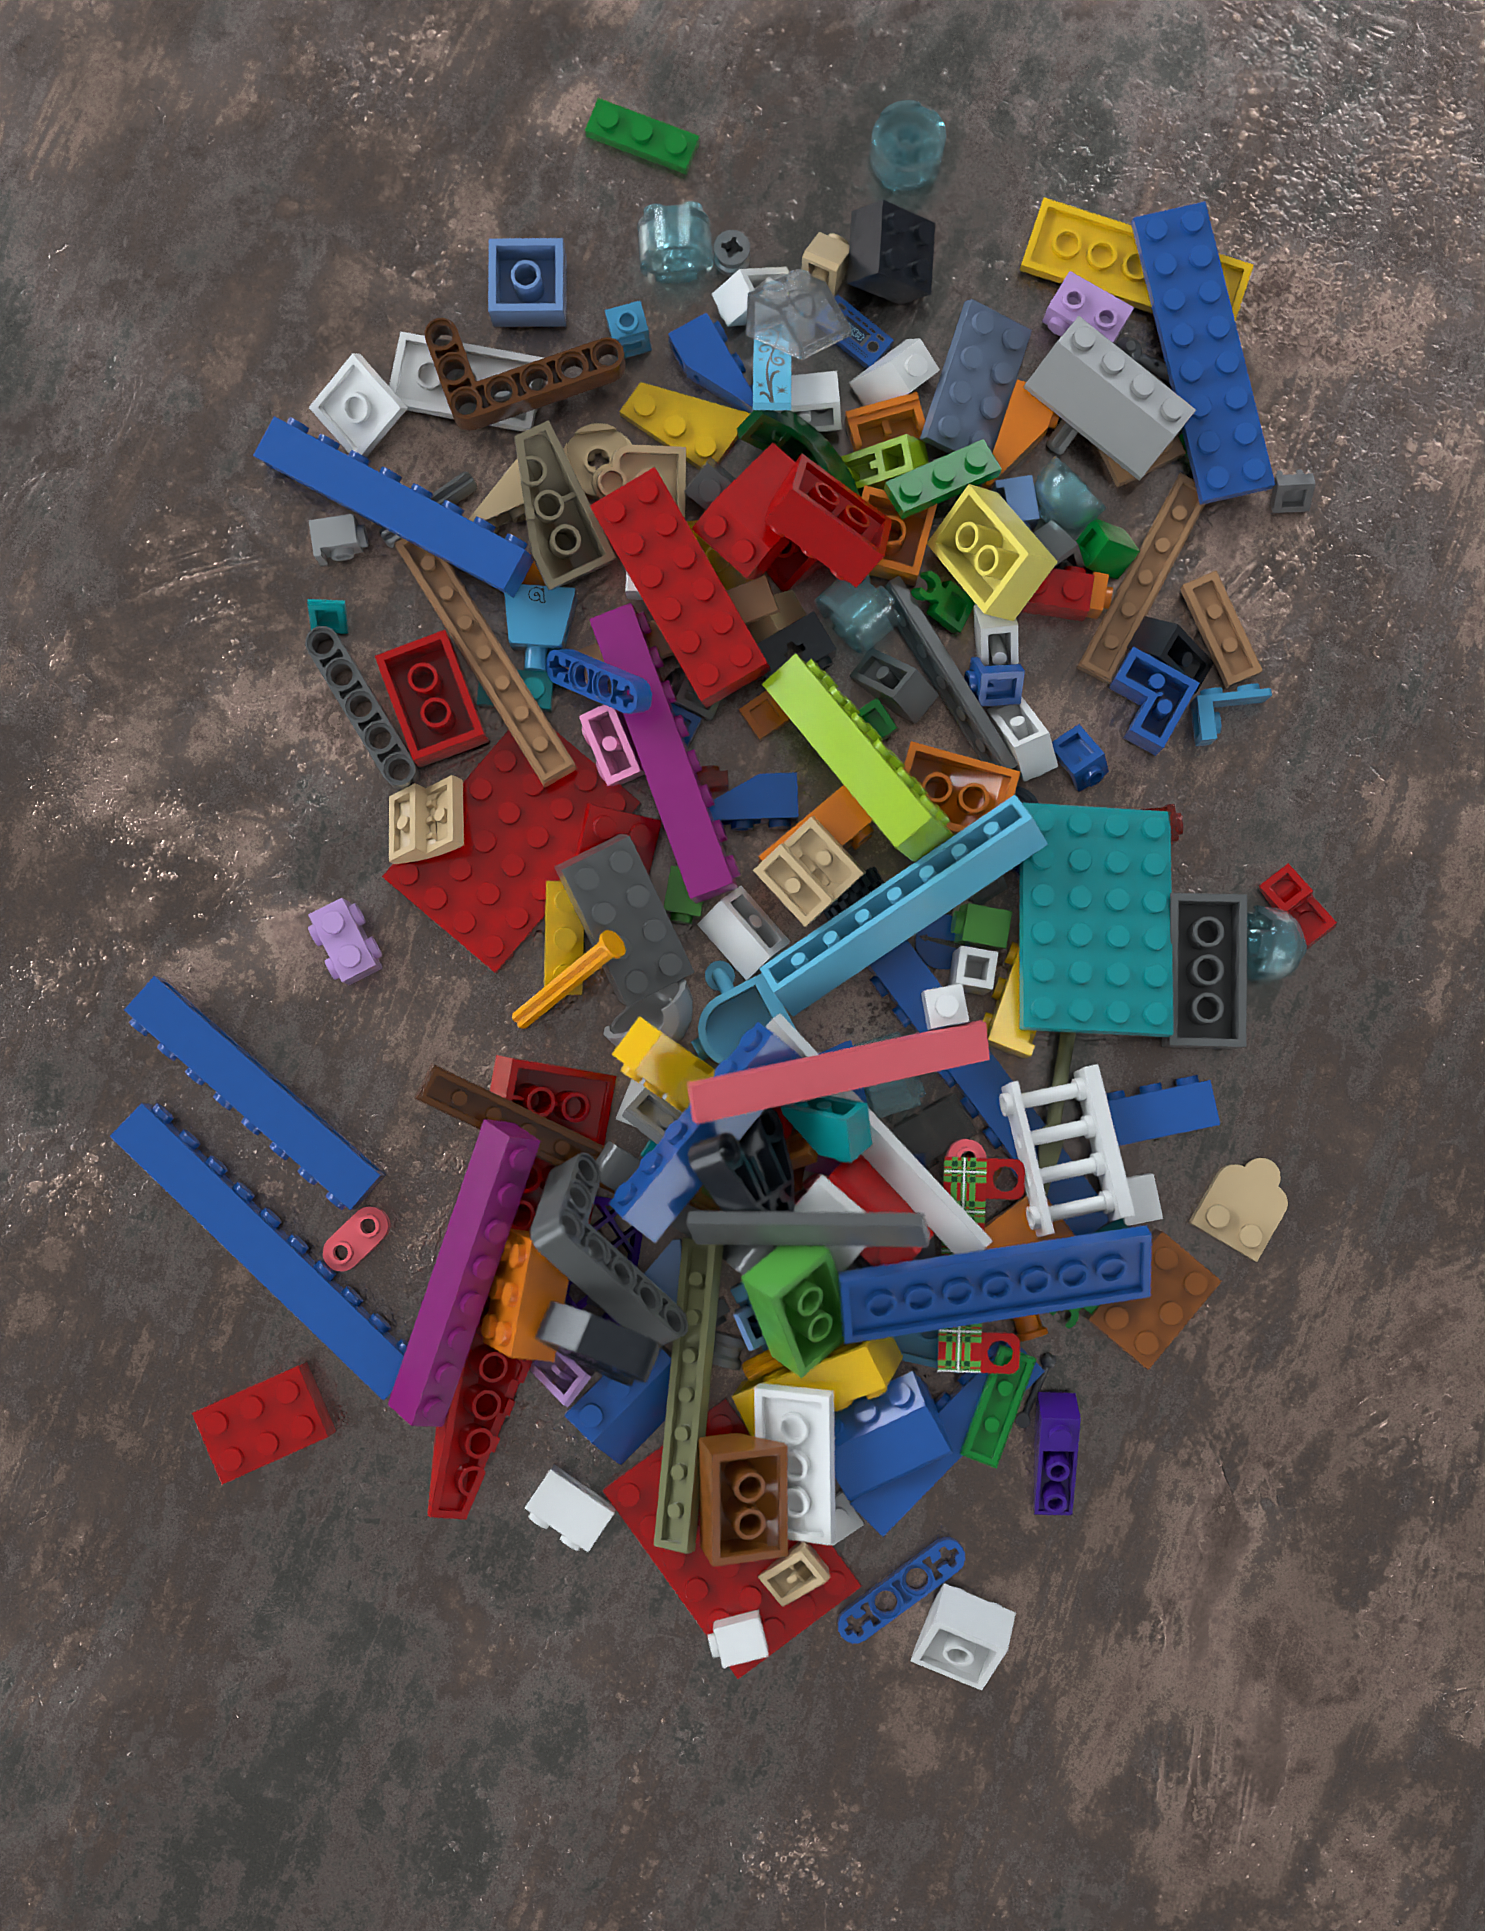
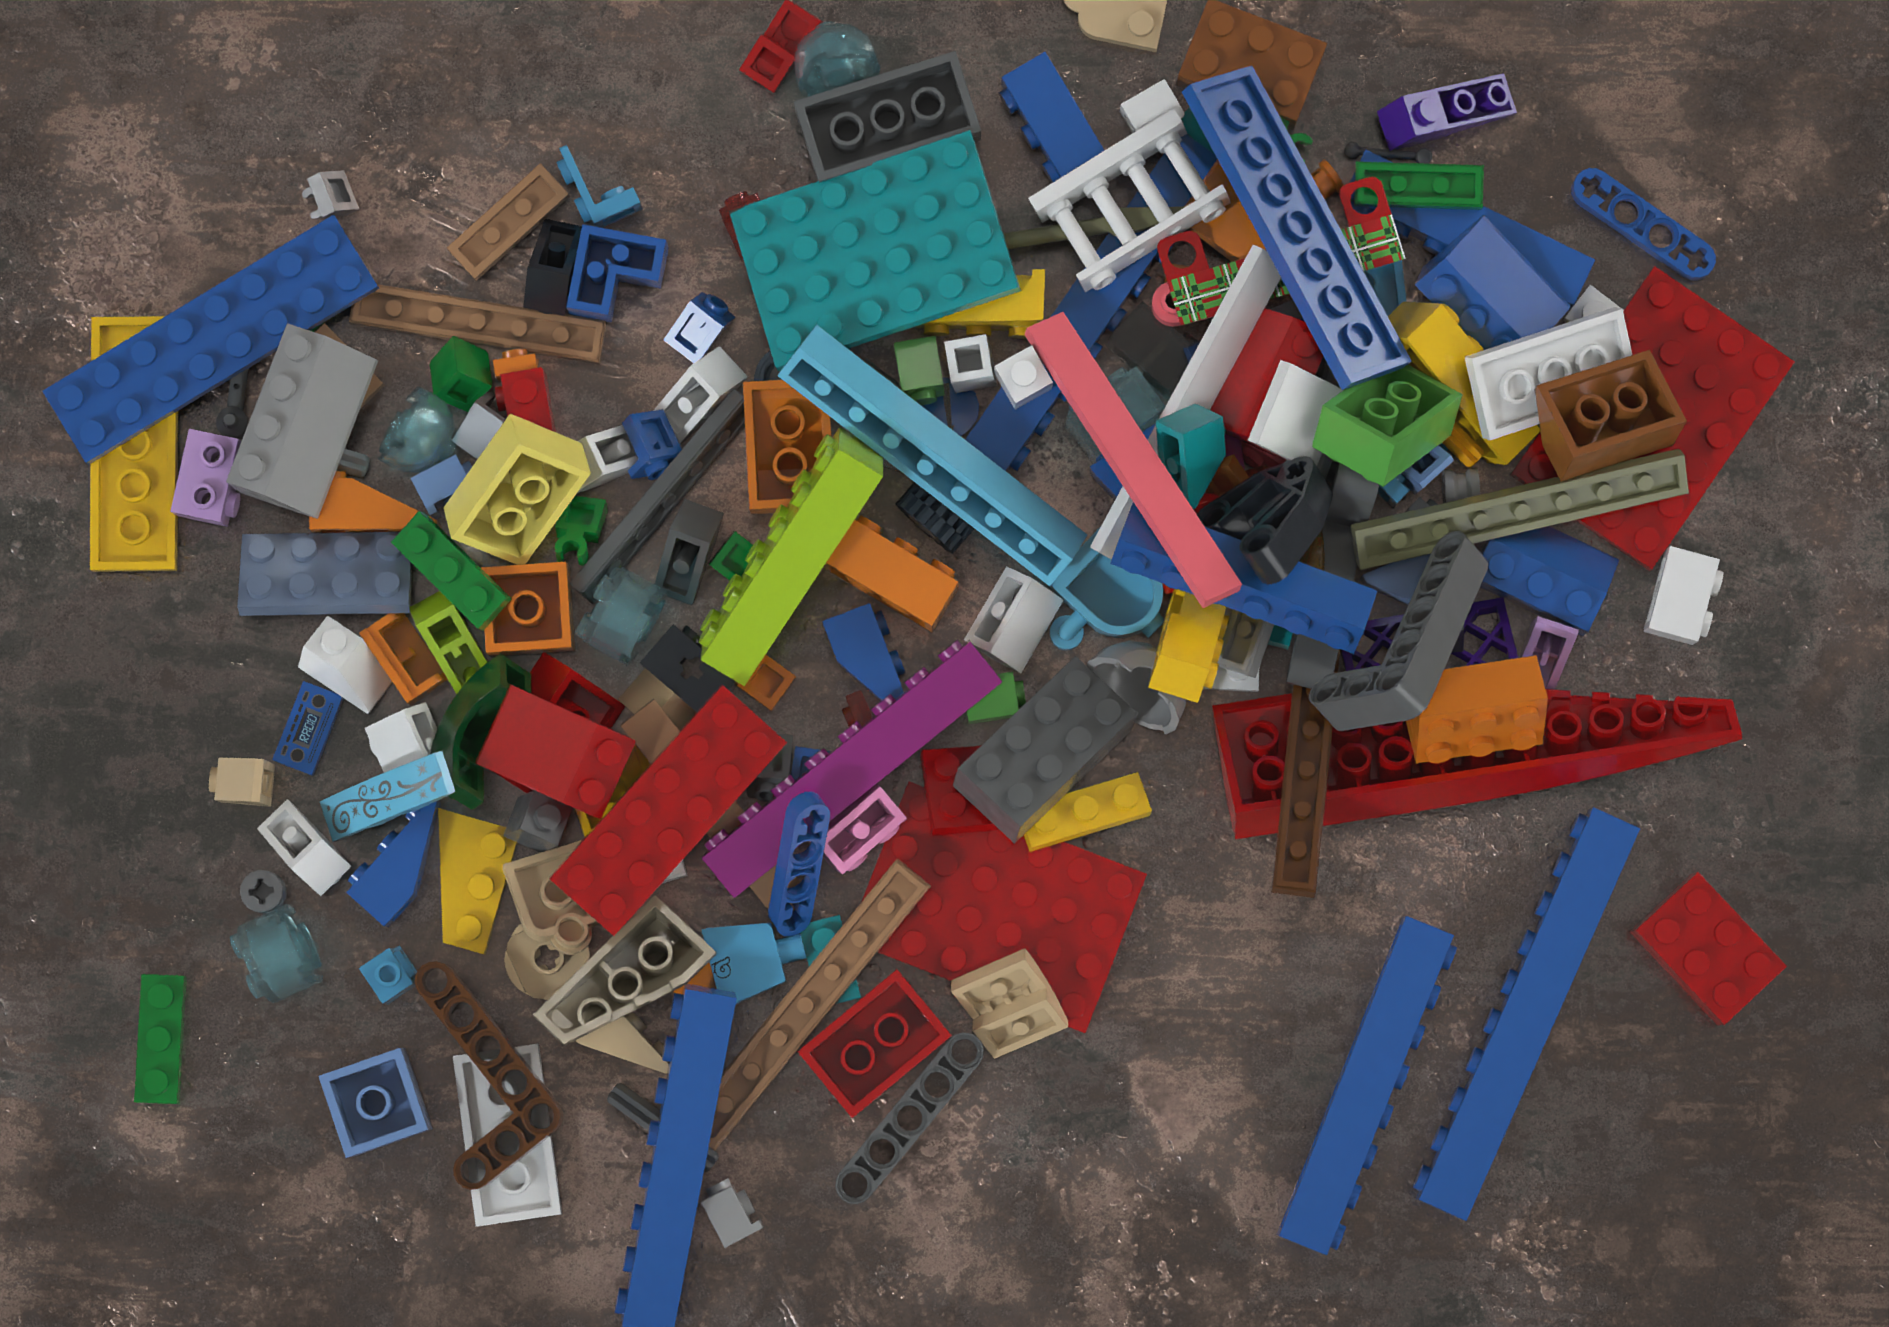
camera: 110 degrees left, 0 degrees up
teal slope [307,599,349,634] -> none
lavender brick [308,898,383,985] -> none
white plate [309,353,408,458] -> none
coral plate [323,1207,390,1272] -> none
magenta brick [388,1119,540,1427] -> none
light orange axle [512,930,626,1029] -> none
black connector [535,1301,662,1386] -> none
dark grey tile [687,1211,930,1247] -> none
white brick [708,1610,768,1668] -> none
clear slope [746,269,851,360] -> none
tan slope [753,816,866,927] -> none
tan slope [758,1541,830,1607] -> none
red slope [764,454,892,588] -> none
black brick [847,199,935,305] -> none
clear light blue brick [870,100,946,190] -> none
white slope [911,1584,1016,1690] -> none

